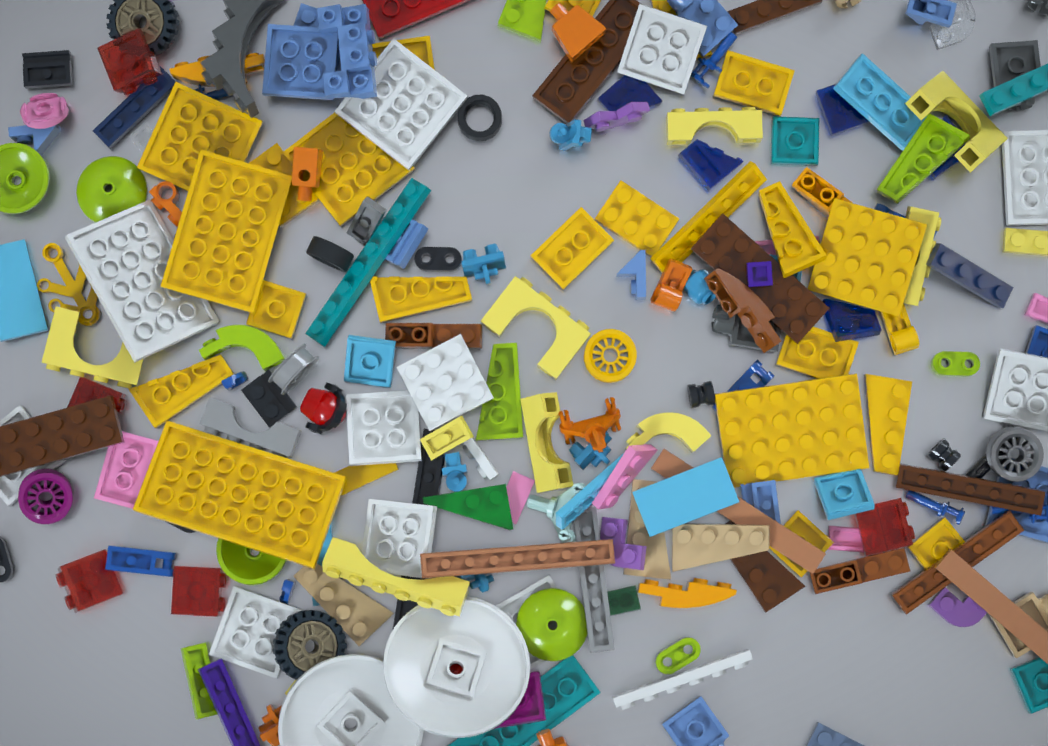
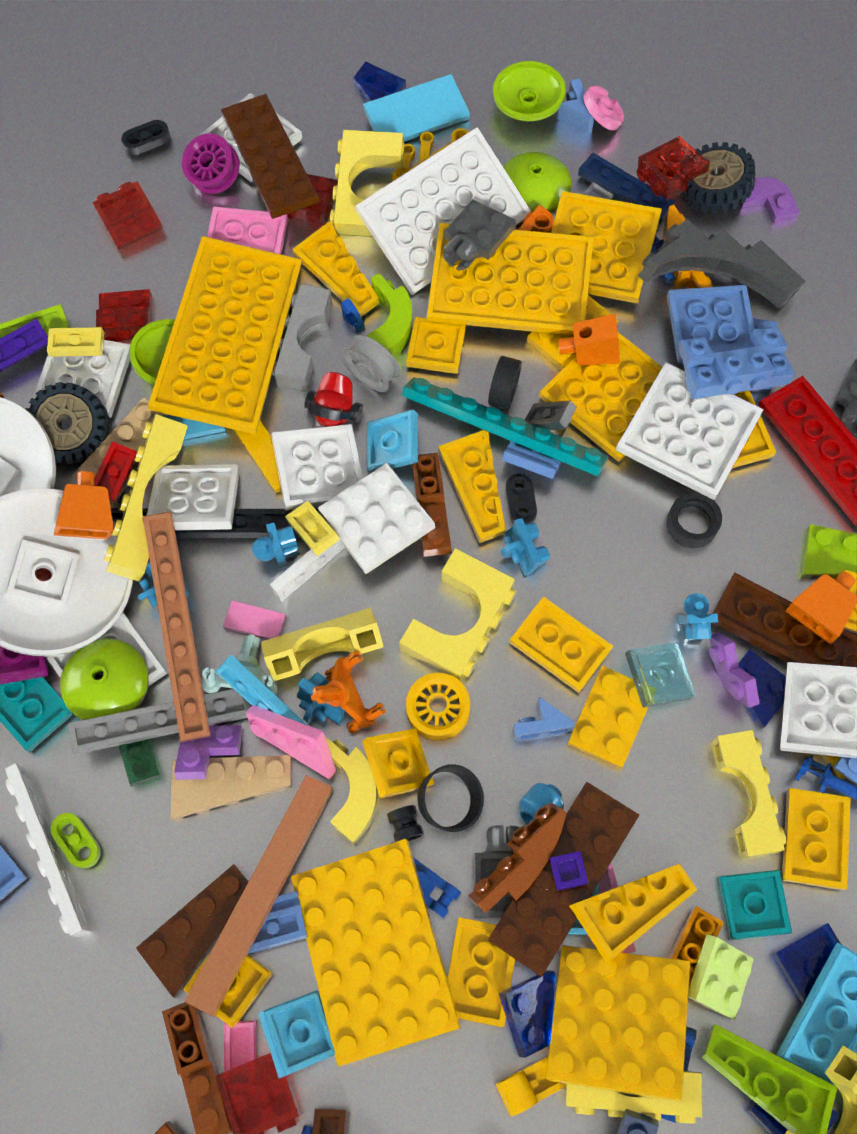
camera: 85 degrees right, 15 degrees down
black plate [22,50,73,89] -> none
blue plate [105,545,176,577] -> none
black plate [241,369,298,428] -> none
blue tile [279,579,296,604] -> none
green wing [423,484,513,530] -> none
lime wing [476,343,523,441] -> none
medium azure tile [632,457,739,537] -> none
light orange slope [637,578,737,608] -> none
yellow plate [650,161,767,273] -> none
orange plate [650,258,693,312] -> none
tan wing [672,523,770,572] -> none
clear blue wing [678,139,744,191] -> none
yellow wing [864,374,912,476] -> none
none -> light yellow plate [47,327,104,357]
none -> orange torso [54,471,113,540]
none -> red plate [94,441,137,503]
none -> yellow plate [362,728,434,798]
none -> black tyre [417,764,484,832]
none -> dark grey plate [443,199,516,271]
none -> clear light blue tile [625,642,696,708]
none -> yellowish green plate [688,934,754,1020]

